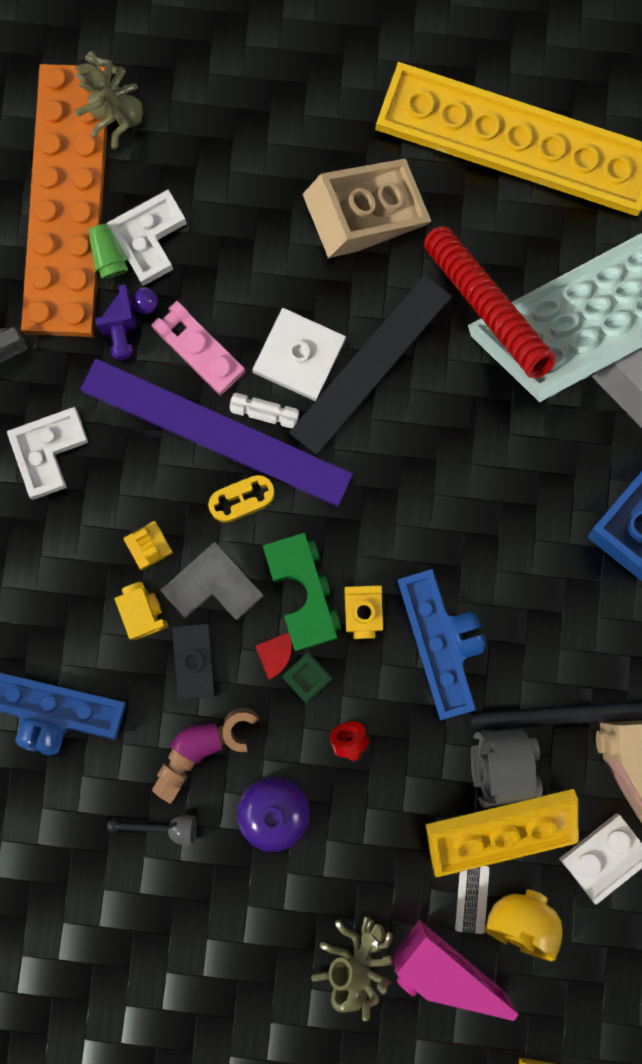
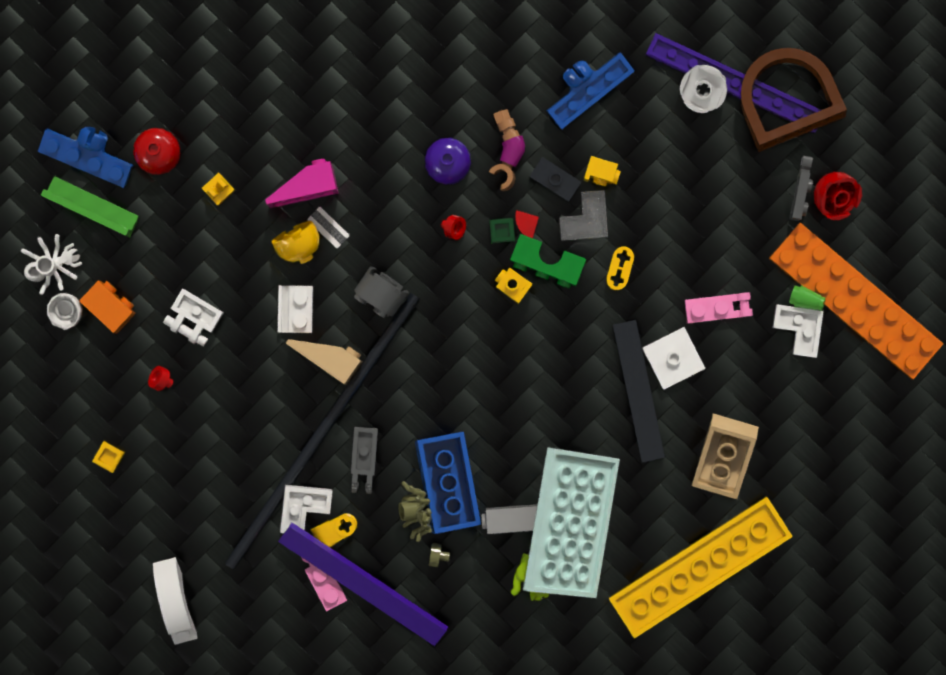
camera: 135 degrees right, 5 degrees up
white plate [7,407,89,500] -> none
olive animal [74,51,143,149] -> none
dark purple tile [80,358,353,507] -> none
dark purple piece [95,285,158,360] -> none
hinge [106,815,196,846] -> none
yellow tile [123,521,173,570] -> none
white axle [230,393,299,429] -> none
olive animal [311,916,394,1021] -> none
blue plate [398,569,486,720] -> none
red piece [424,226,557,379] -> none
yellow tile [426,789,579,877] -> none

